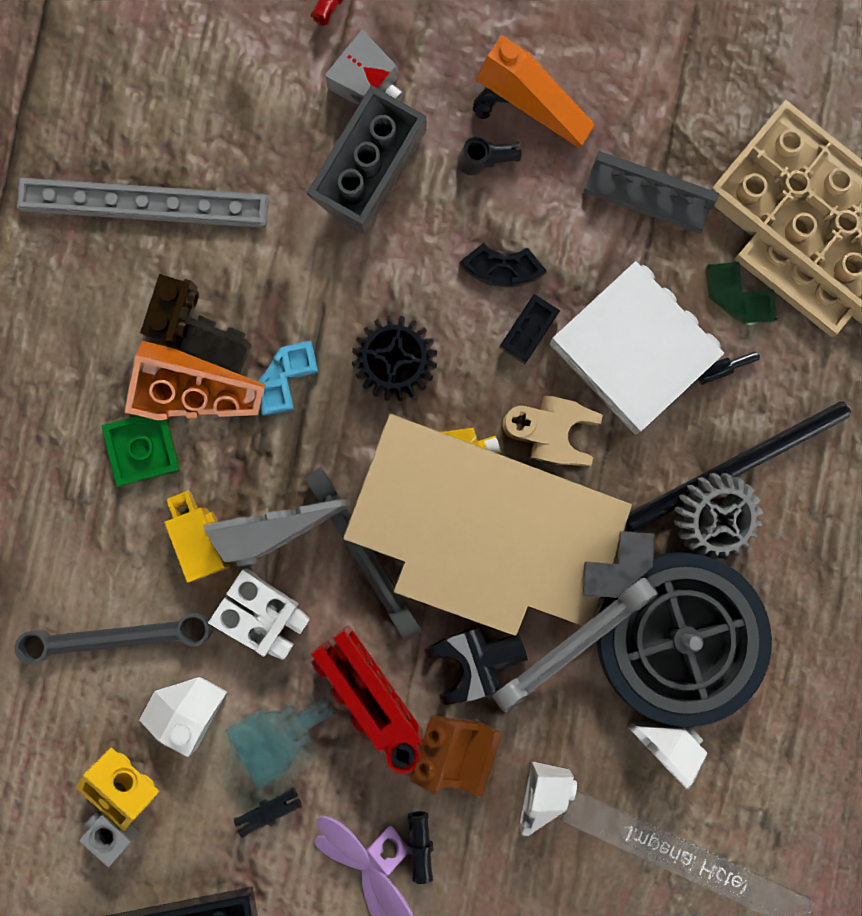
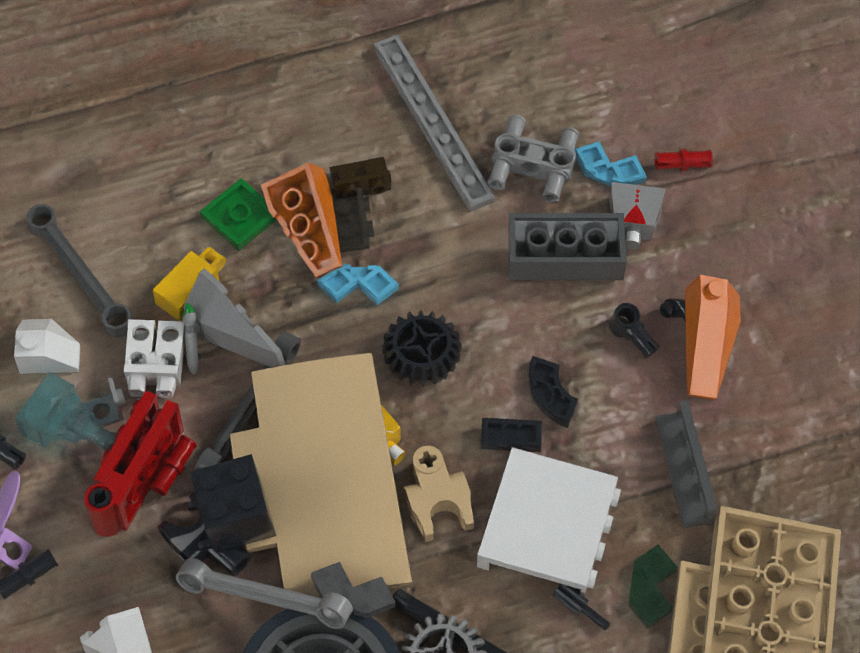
camera: 60 degrees right, 25 degrees down
dark orange panel [410,715,503,796] -> none
none -> light grey bracket [84,377,126,429]
none -> red pin [149,435,197,496]
none -> light grey piece [183,303,199,374]
none -> black container [187,454,277,553]
none -> light grey piece [487,114,579,204]
none -> medium azure tile [574,141,647,186]

